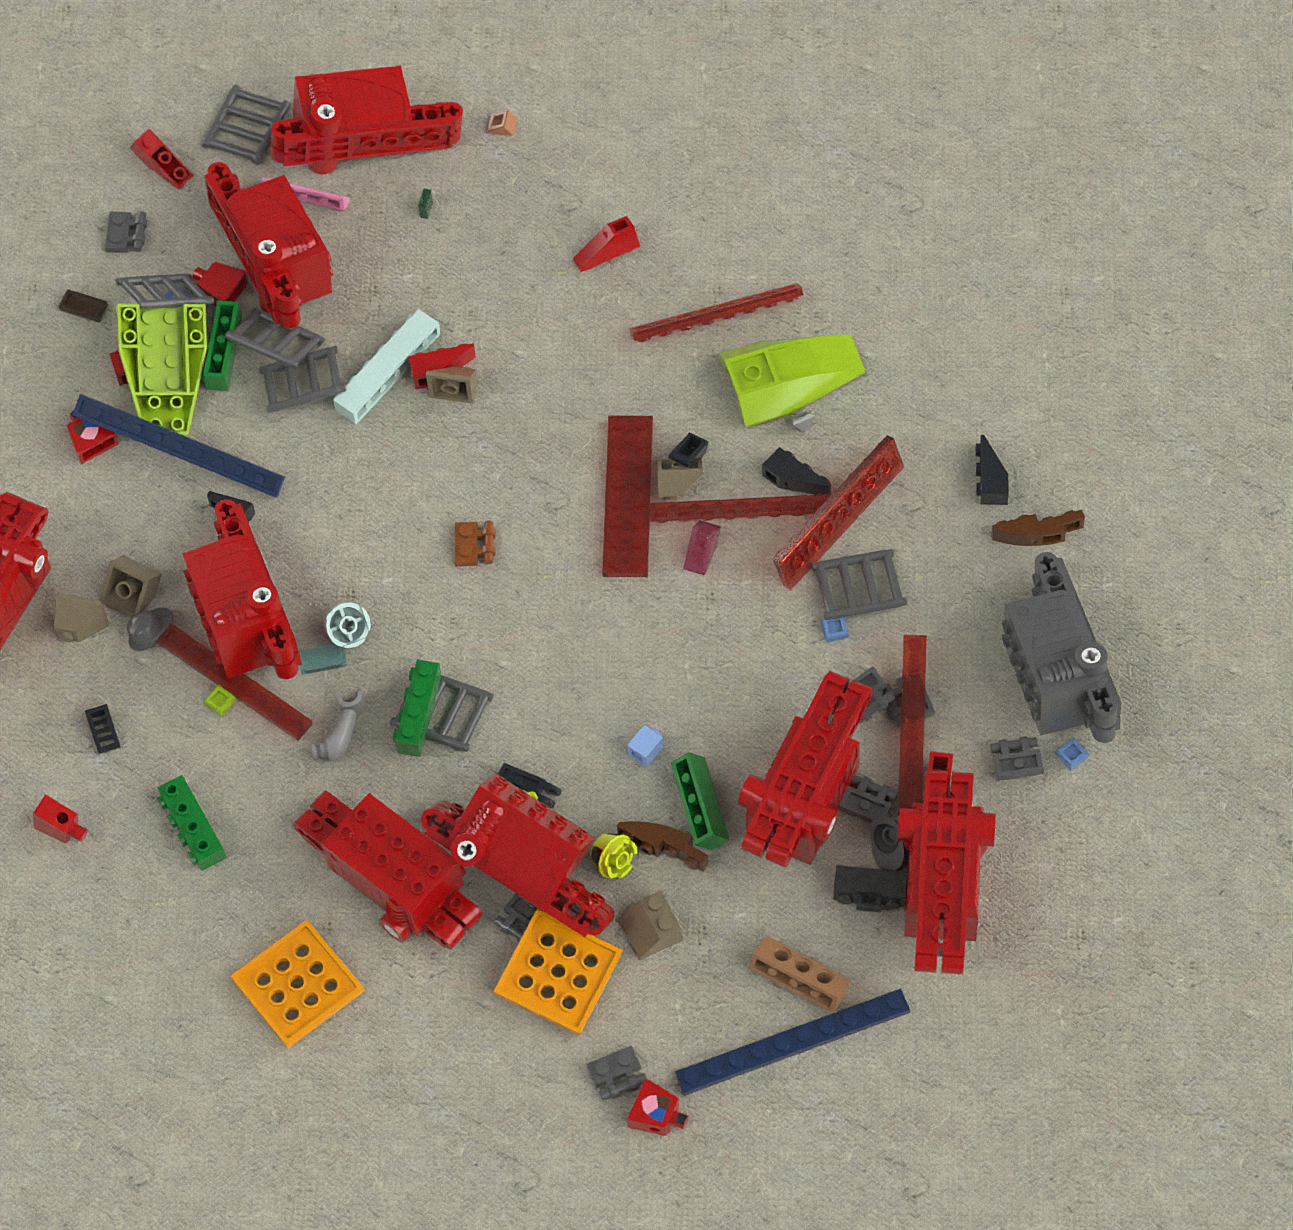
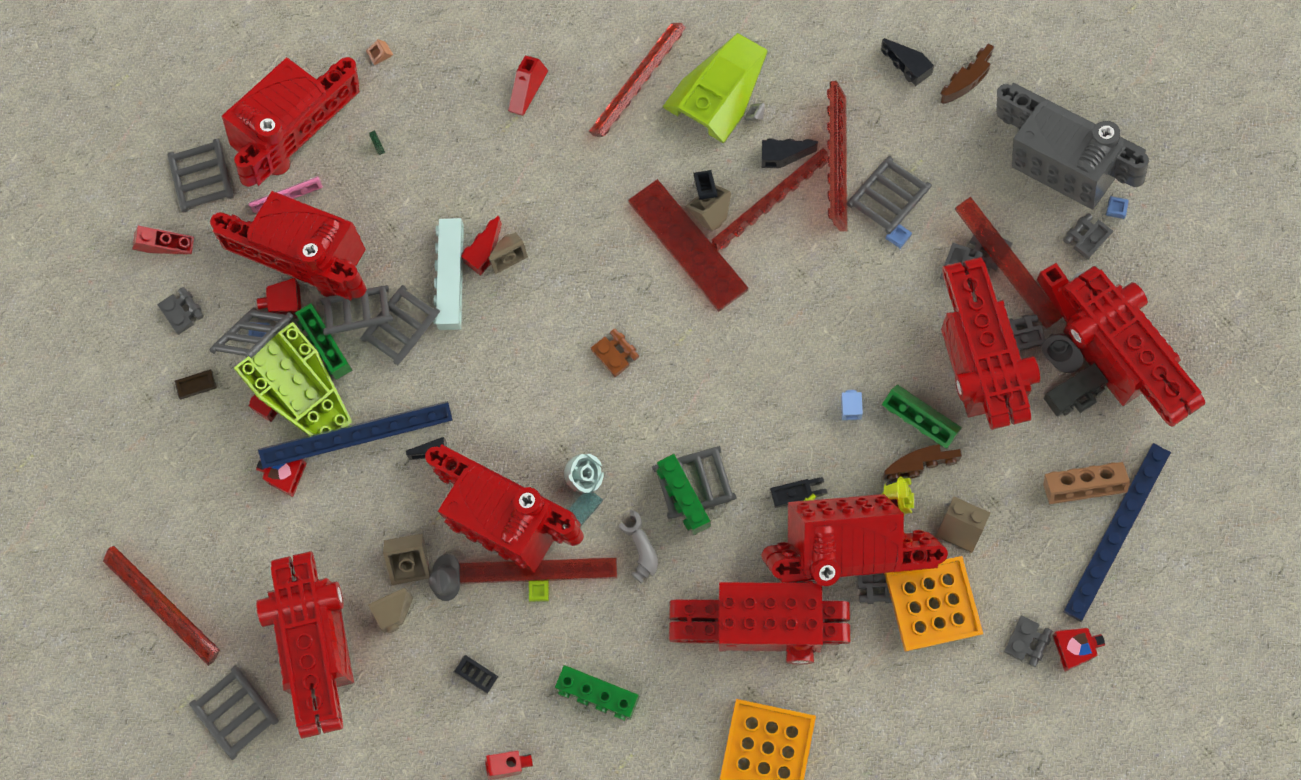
camera: 35 degrees left, 10 degrees up
clear pink slope [683,520,721,575] -> none

